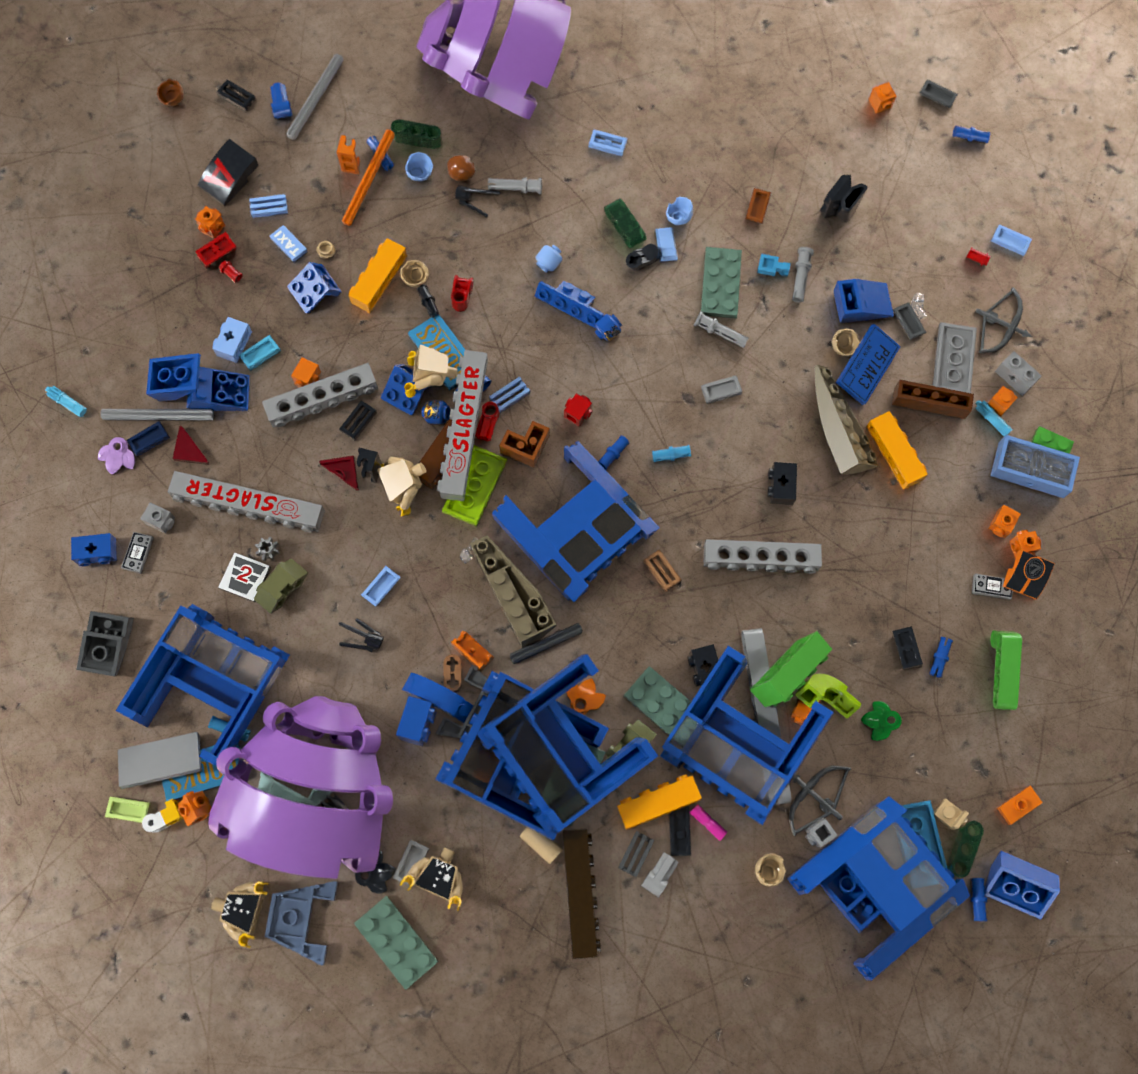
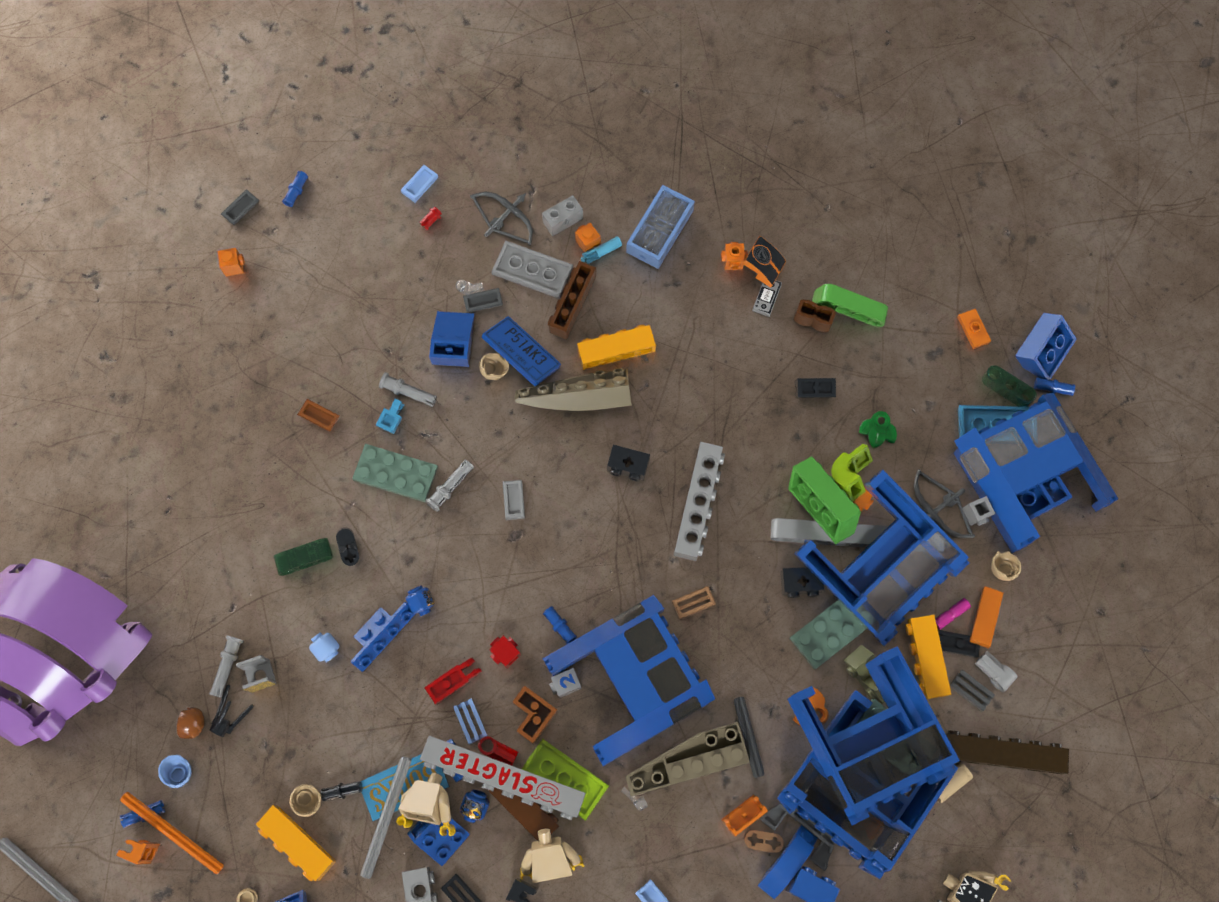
camera: 75 degrees left, 0 degrees up
clear green beam [391,119,442,149] -> none
red piece [451,275,474,312] -> none
light blue tile [589,129,627,156] -> none
dark azure pin [652,445,691,463] -> none
light blue tile [655,227,678,262] -> none
light blue hair [666,197,693,226] -> none
black piece [820,175,868,222] -> none
blue pin [929,637,953,678] -> none
tan bracket [934,798,969,830] -> none
orange brick [988,505,1021,538] -> none
bright green plate [1032,426,1074,454] -> none
none -> light grey piece [236,655,277,693]
none -> light grey axle [360,756,411,879]
none -> red hinge [424,657,482,705]
none -> light grey brick [549,668,581,698]
none -> reddish brown brick [793,299,836,332]
none -> orange tile [969,586,1004,648]

